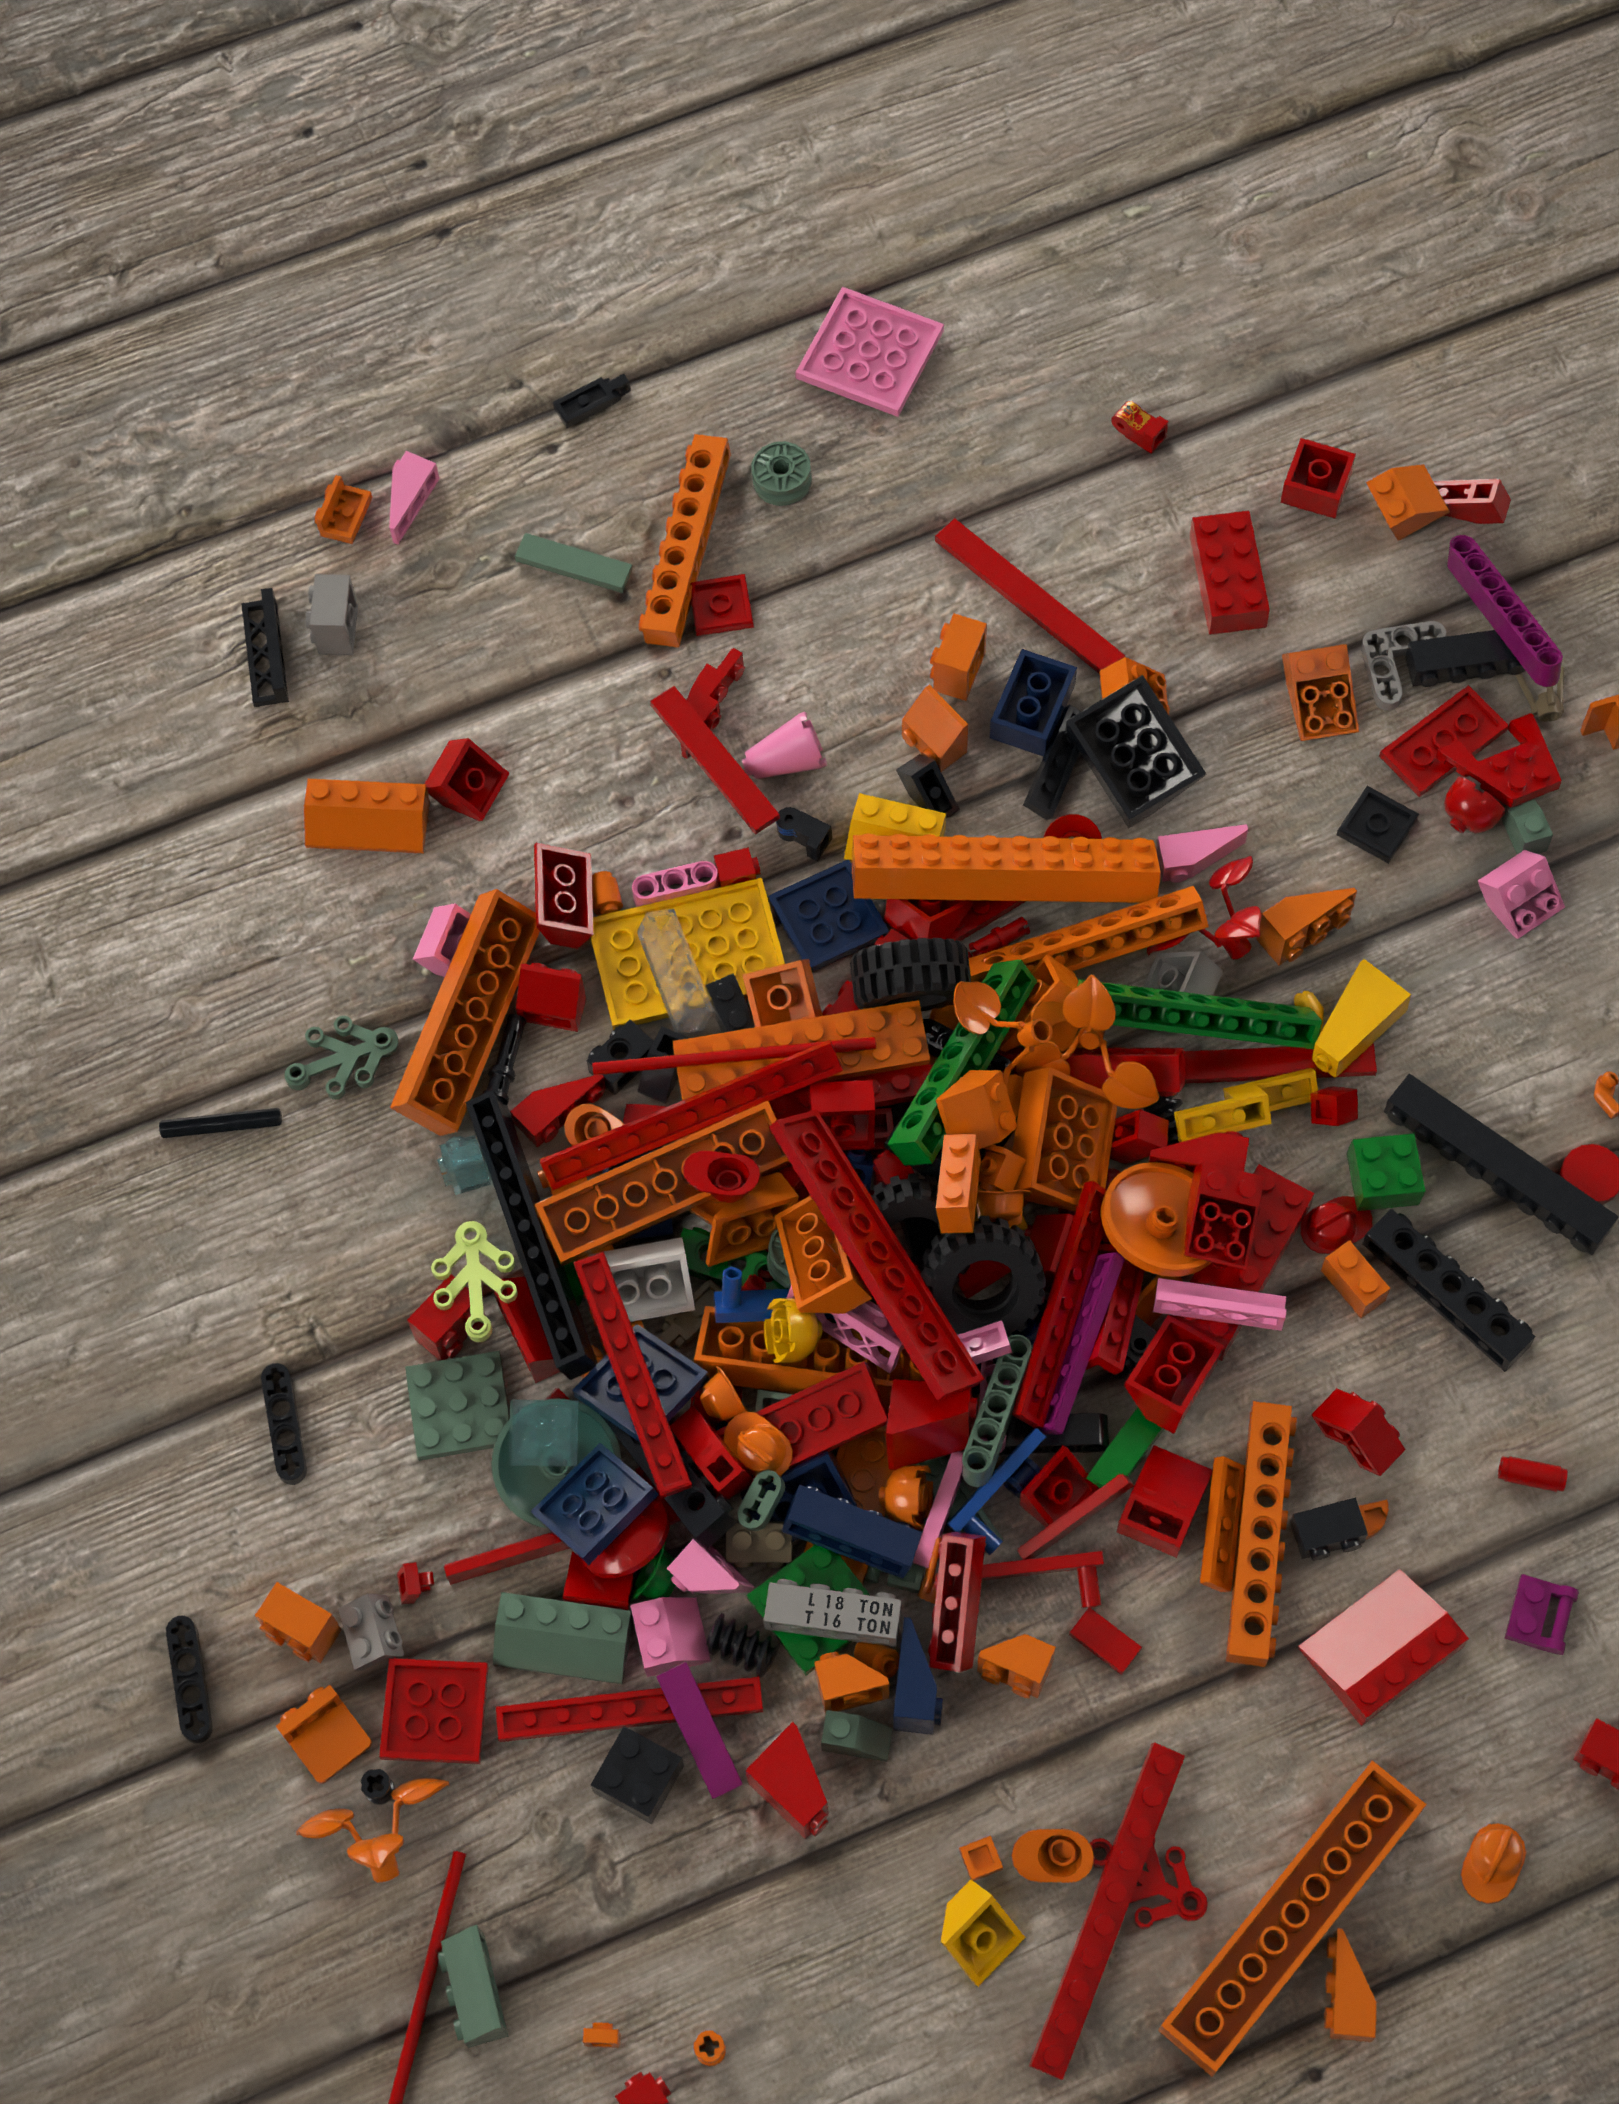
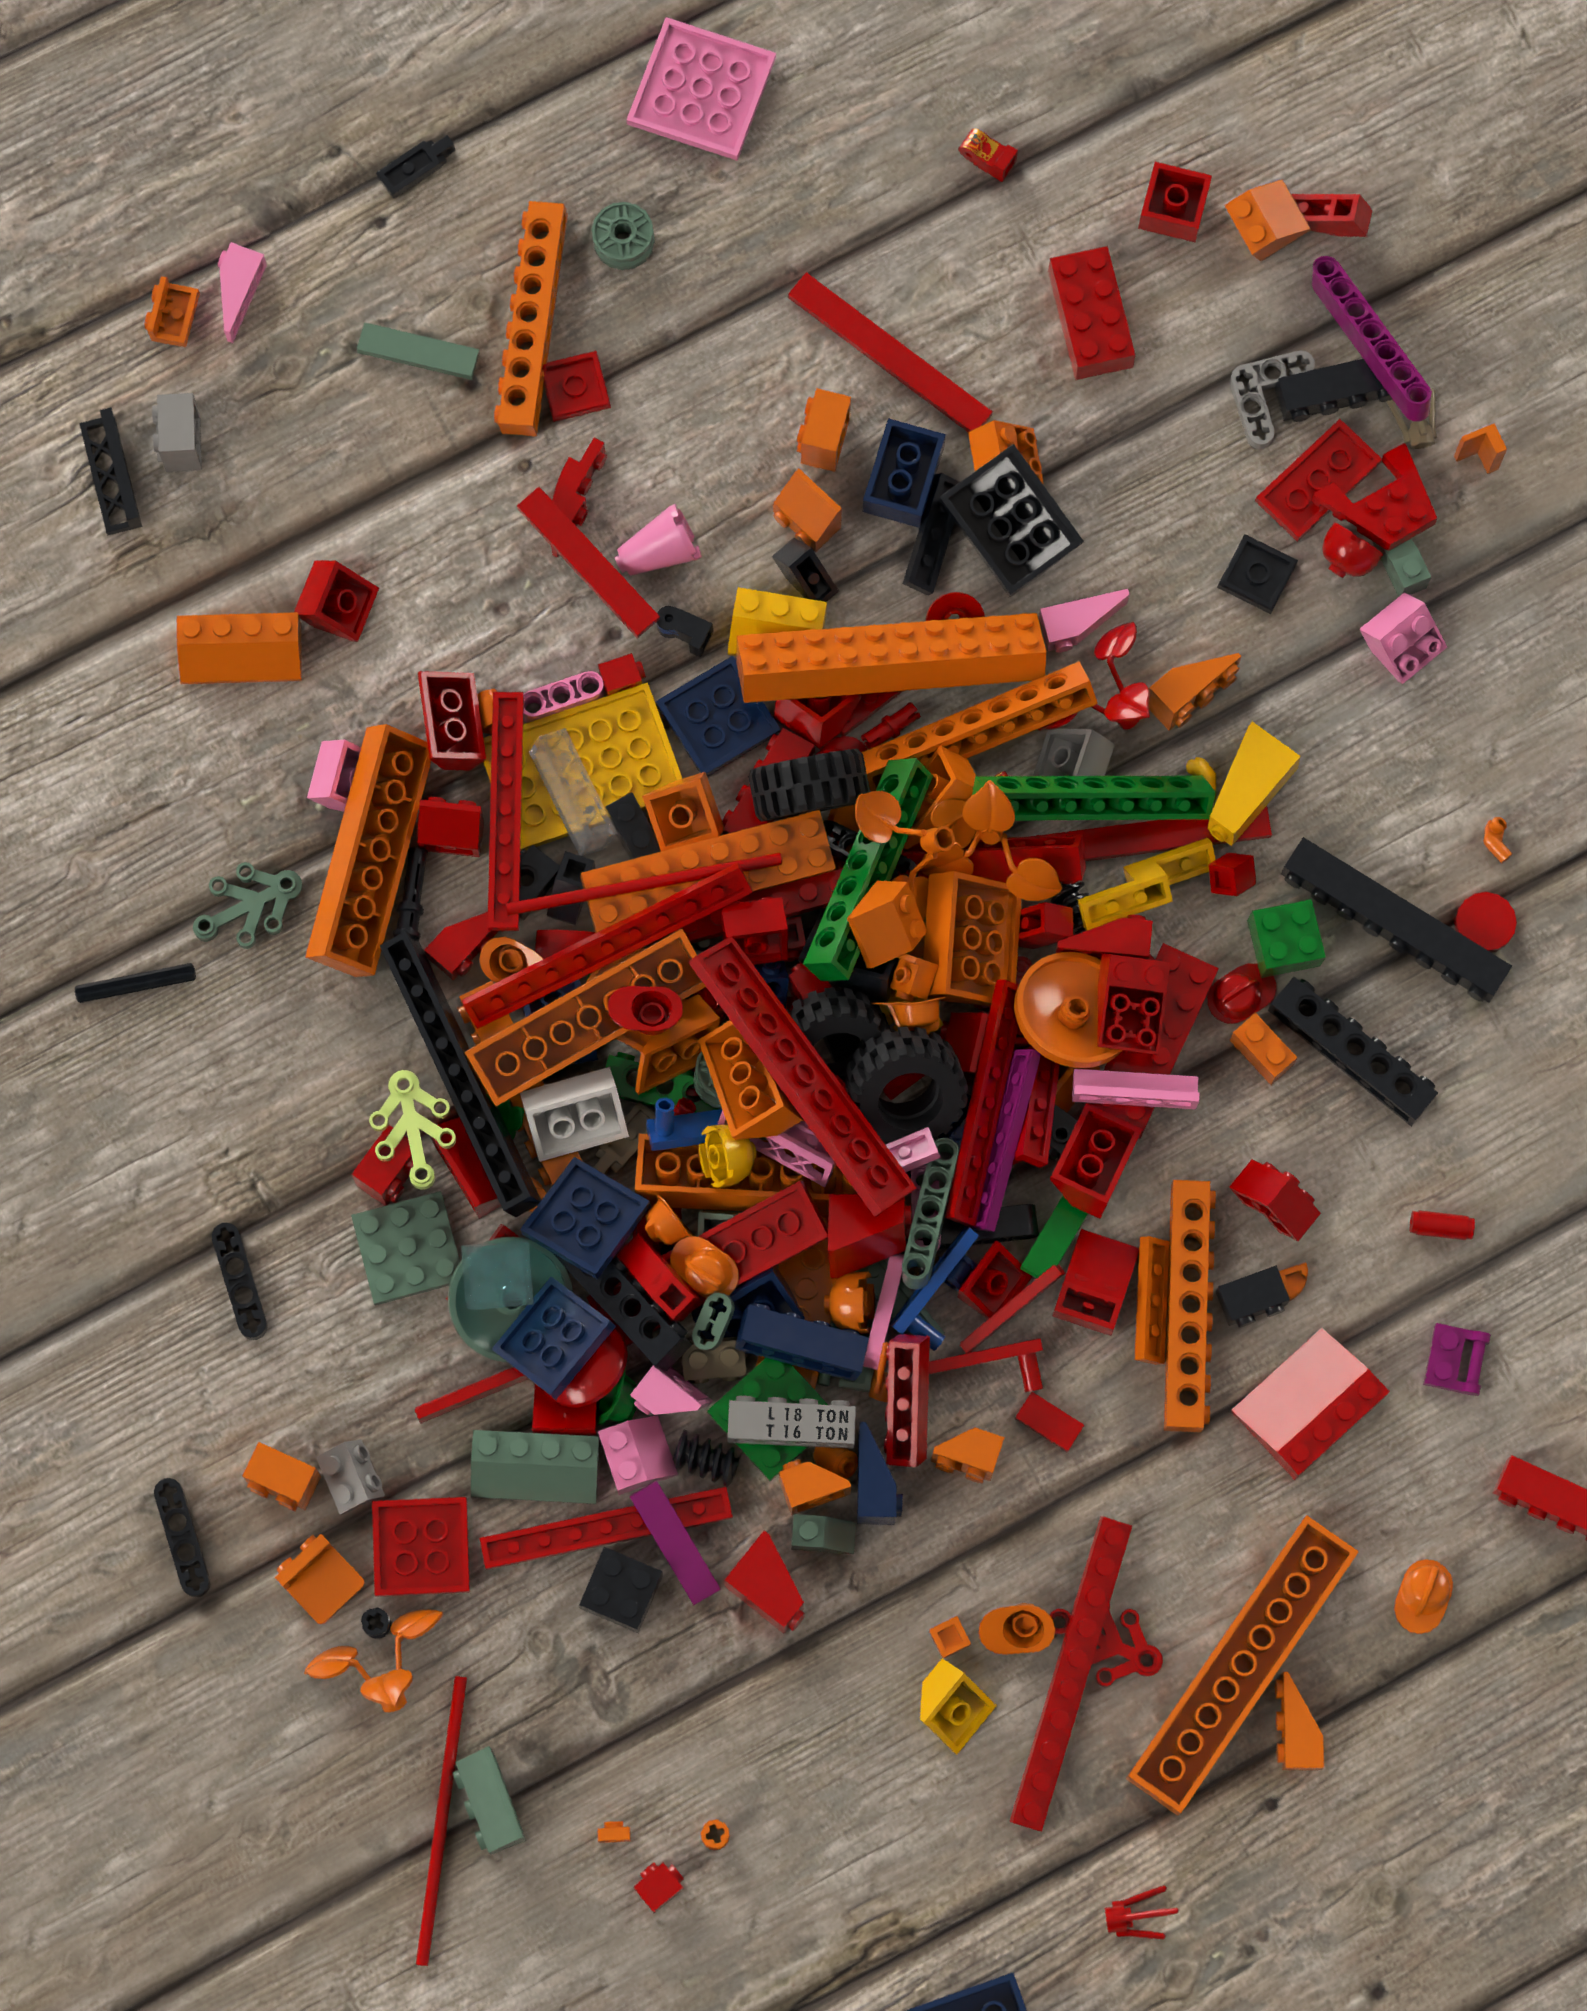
camera: 10 degrees left, 10 degrees up
red tile [397,1562,434,1605] -> none
clear light blue brick [437,1134,491,1195] -> none
red tile [573,1251,692,1499] -> none
orange brick [936,1134,981,1233] -> none
orange slope [1282,644,1359,741] -> none
none -> red plate [488,692,524,931]

